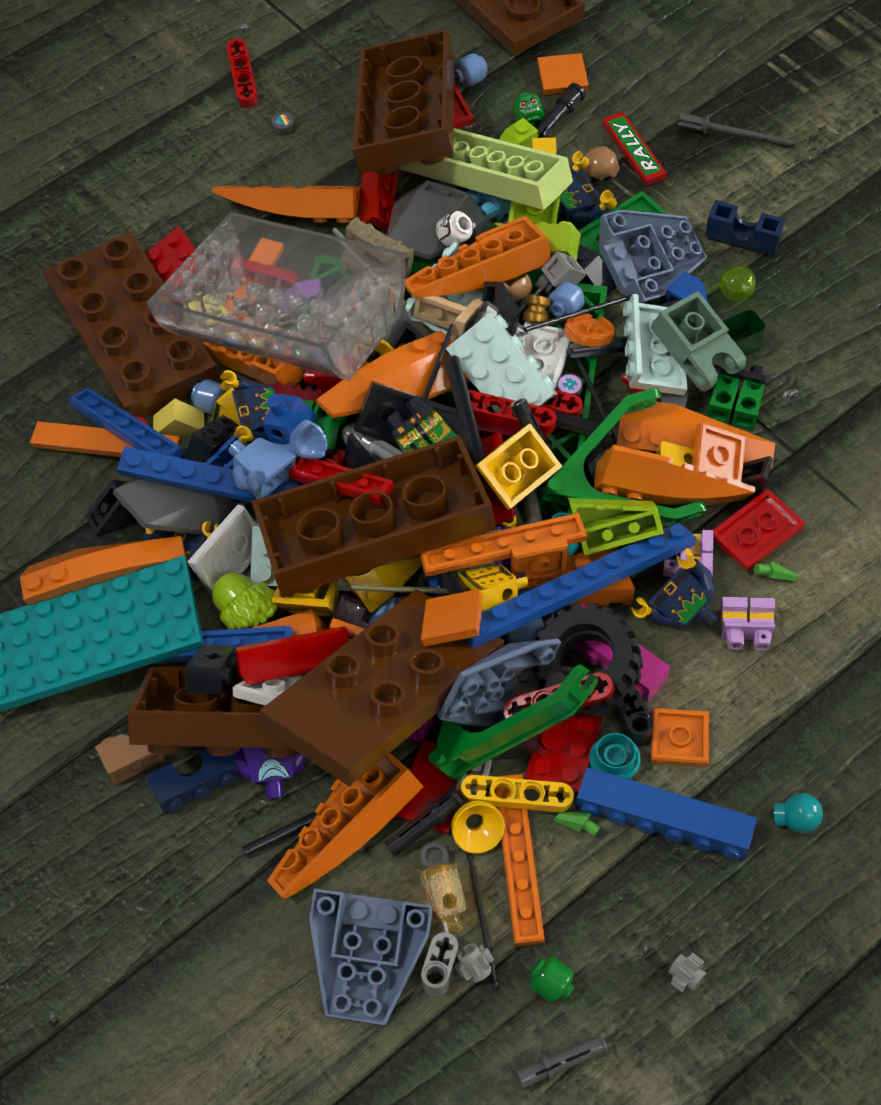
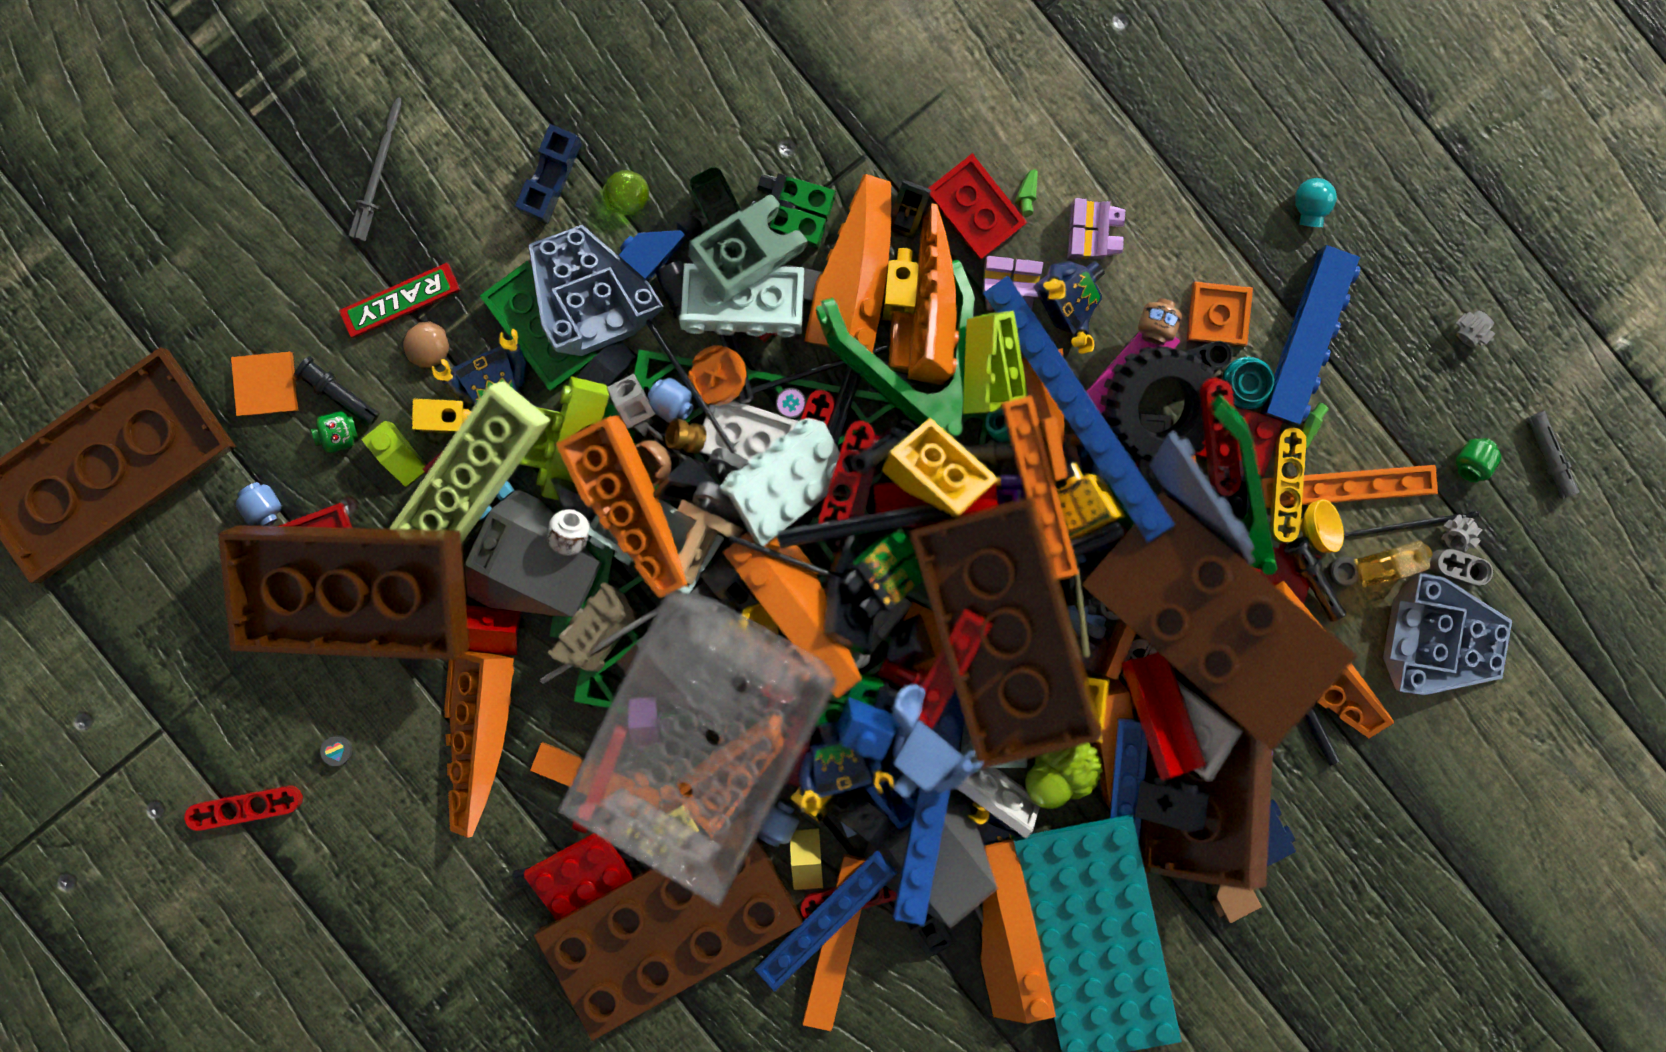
camera: 90 degrees left, 30 degrees up
orange tile [421,589,483,647] -> none
tile [692,423,746,482] -> none
none -> medium nougat head [1138,298,1182,346]

